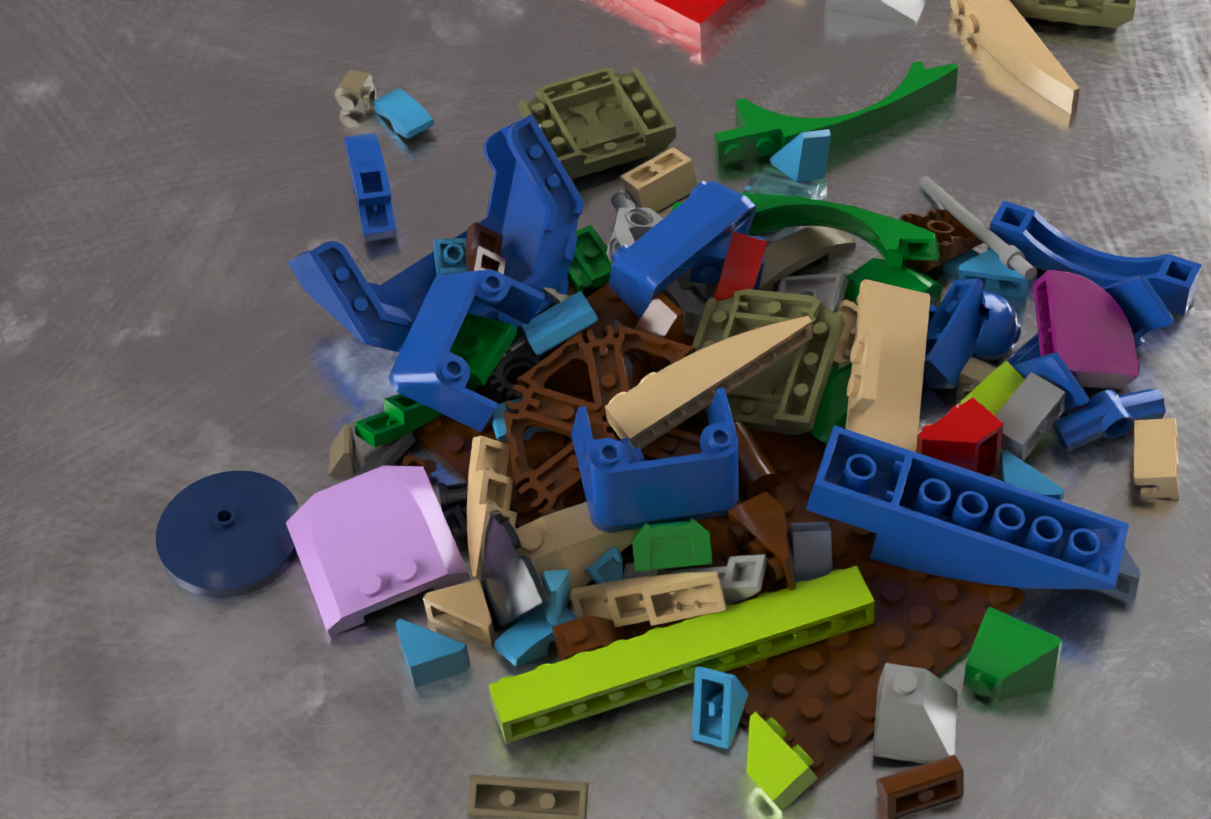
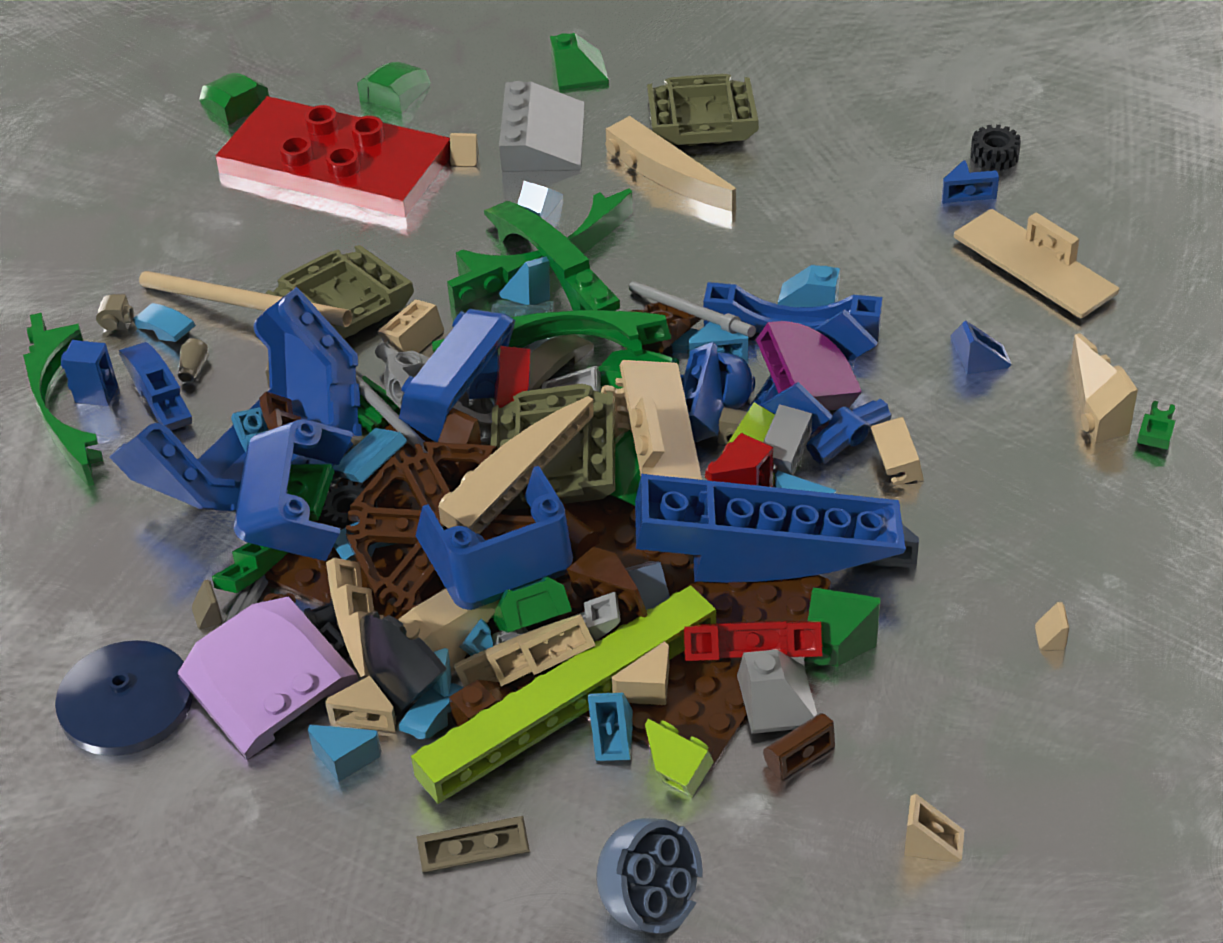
camera: 20 degrees left, 5 degrees down
none -> green slope [23,313,103,486]
none -> blue brick [61,340,118,406]
none -> tan piece [139,271,352,327]
none -> dark tan cone [178,338,209,383]
none -> light grey bar [356,369,428,453]
none -> green slope [484,201,620,311]
none -> slope [518,181,563,220]
none -> tan slope [612,642,670,705]
none -> red slope [684,621,822,661]
none -> dark azure slope [778,265,840,307]

